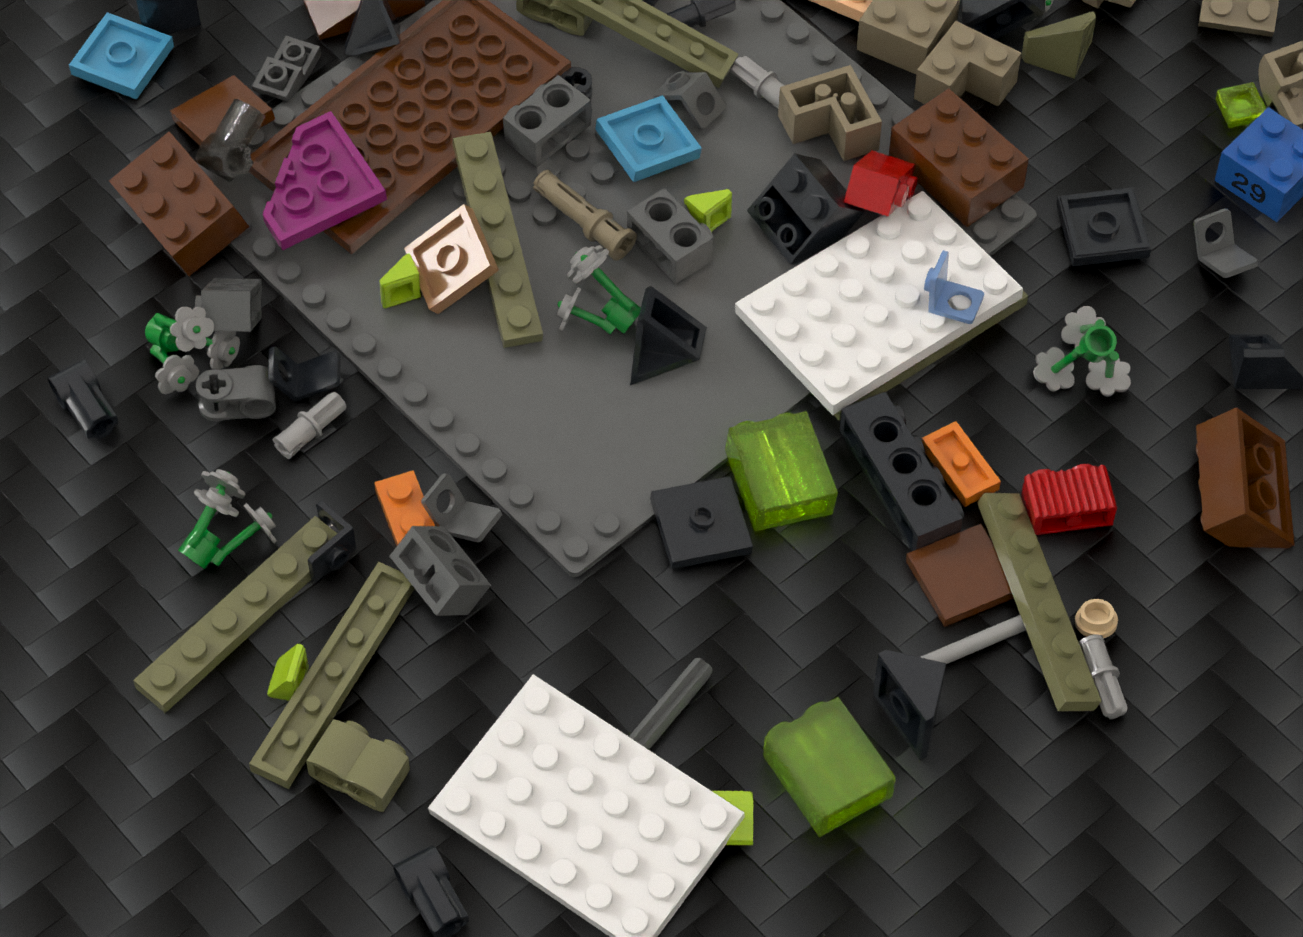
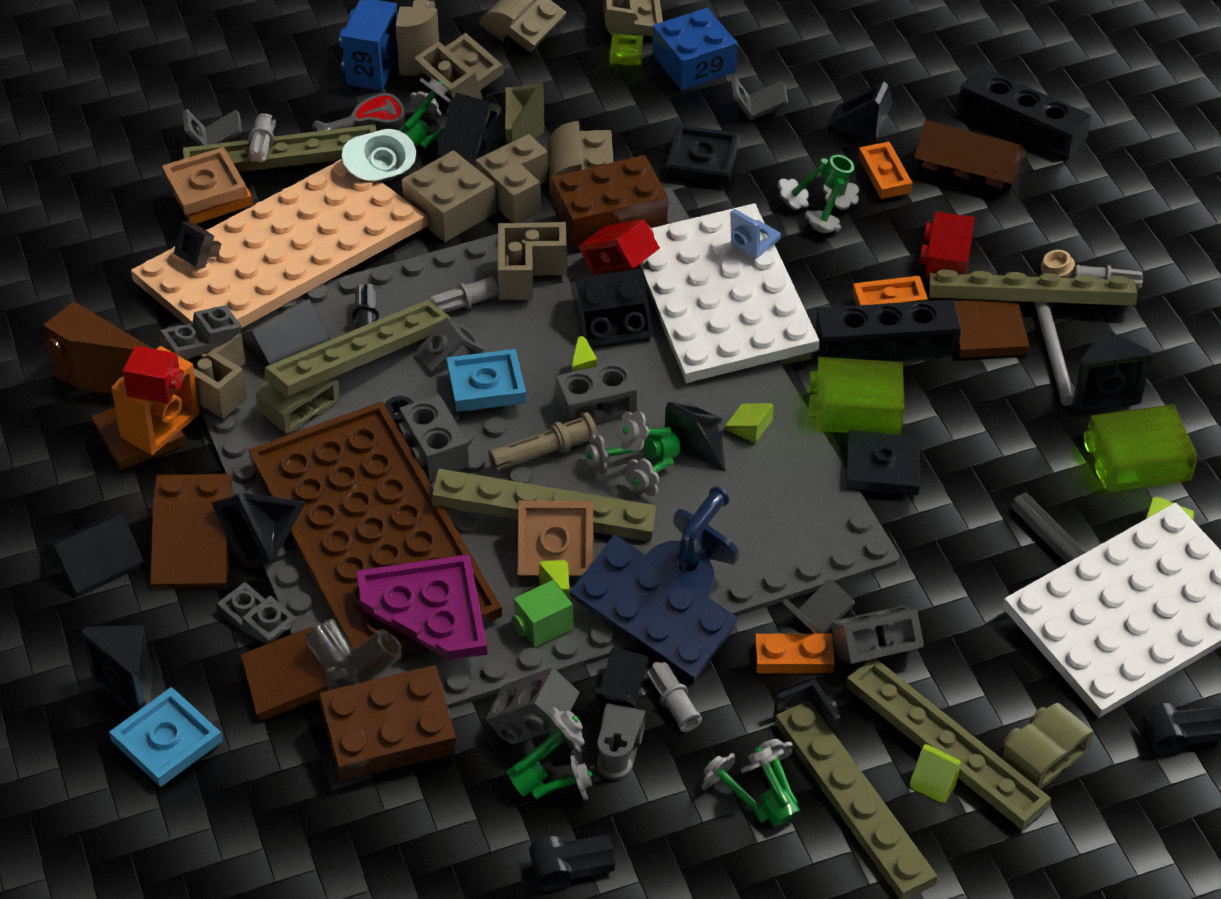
camera: 70 degrees left, 10 degrees down
none -> bright green brick [512,580,574,648]
none -> dark tan brick [547,121,613,195]
none -> dark blue plate [570,486,739,682]
none -> lime slope [724,403,774,443]
none -> orange plate [858,142,913,199]

